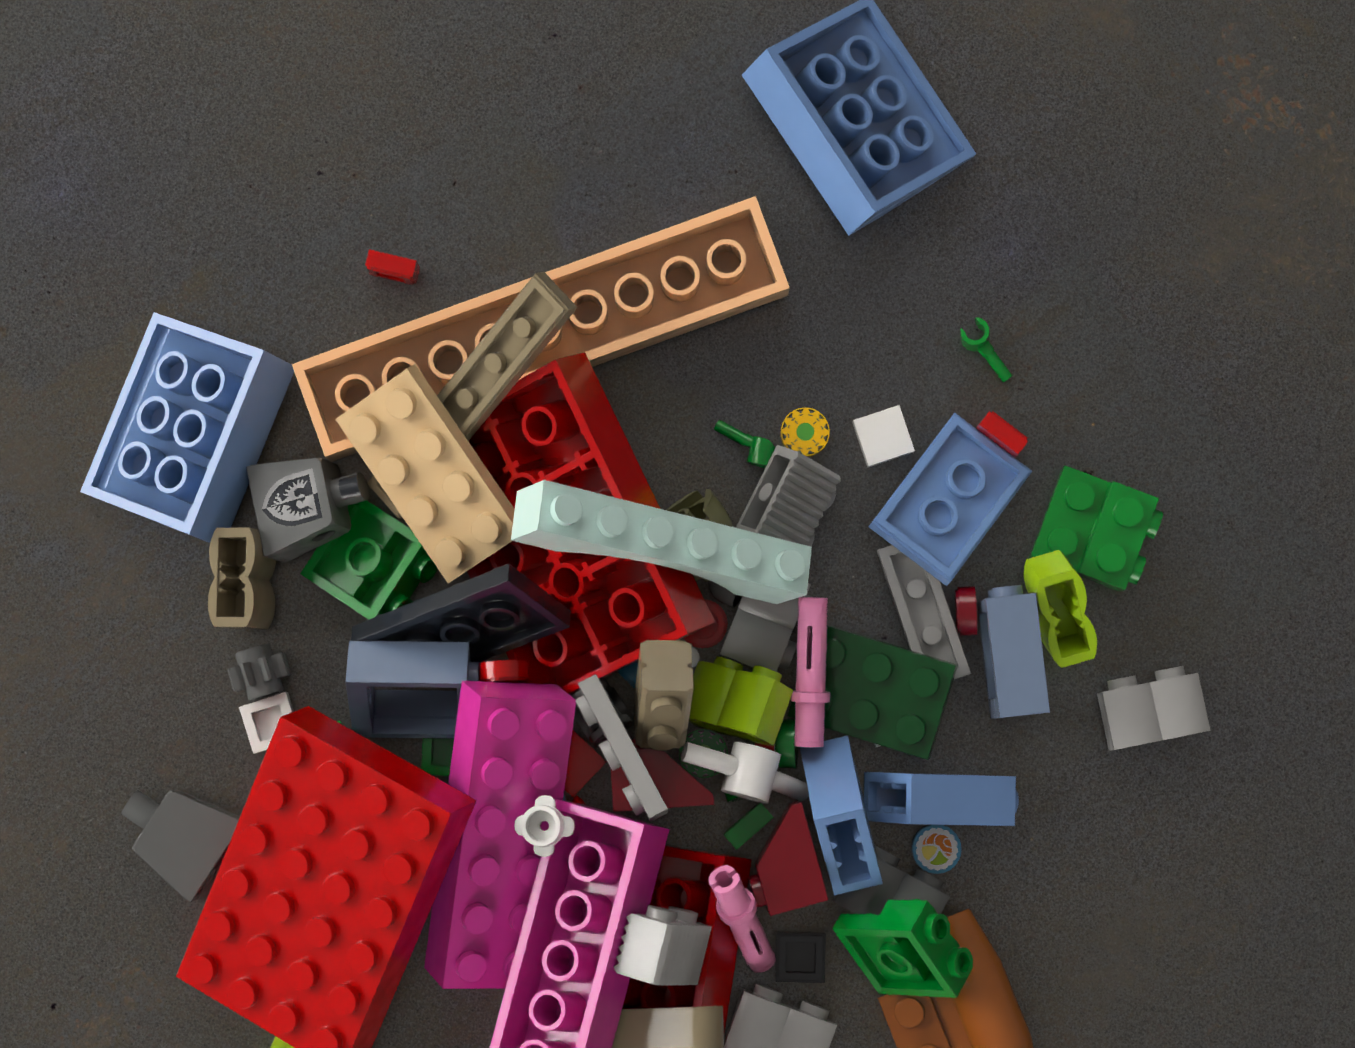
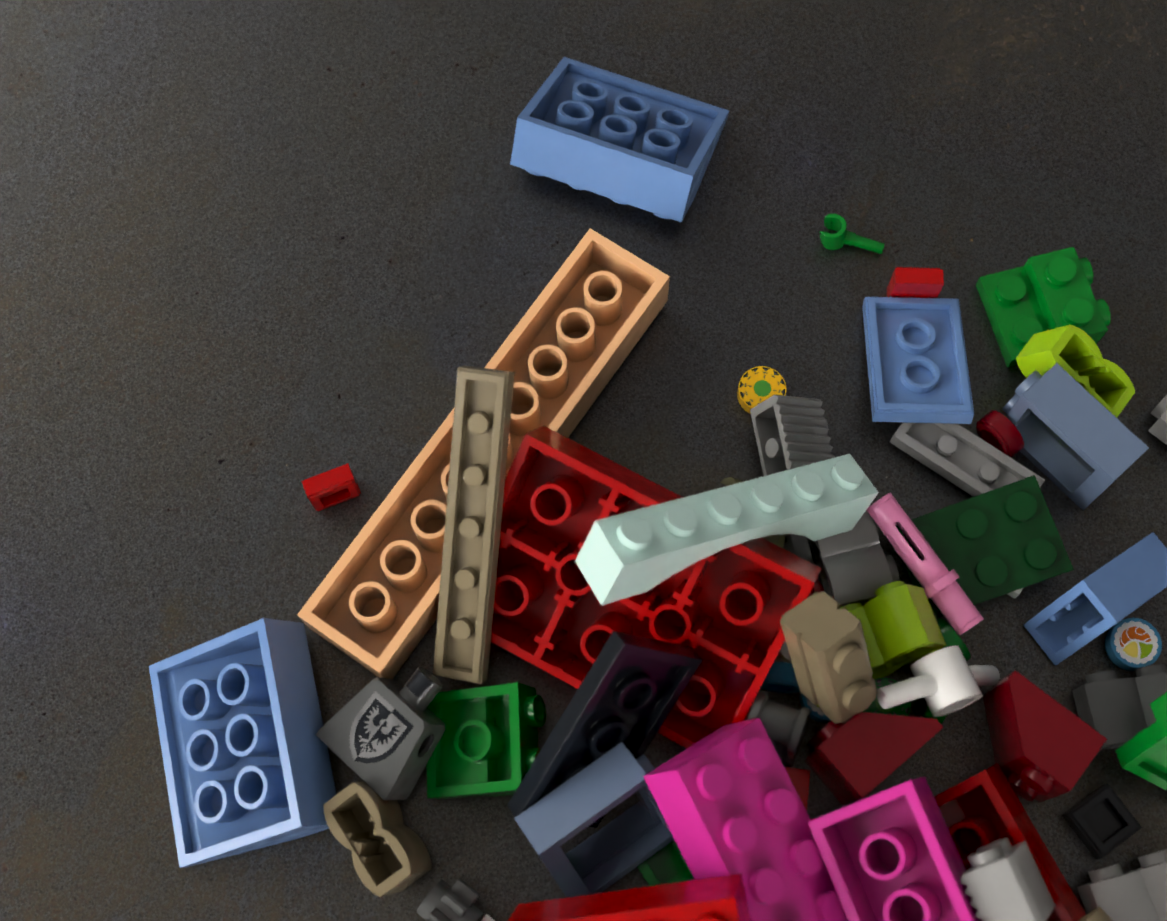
camera: 30 degrees left, 15 degrees down
tan plate [335,364,515,583] -> none
red tile [479,660,529,683] -> none
white plate [514,795,575,857] -> none
light grey plate [575,674,668,822] -> none
bright pink pin [709,865,776,973] -> none
green hand [714,419,776,468] -> none
green tile [723,802,774,850] -> none
medium blue slope [800,735,883,895] -> none
white tile [852,405,915,468] -> none

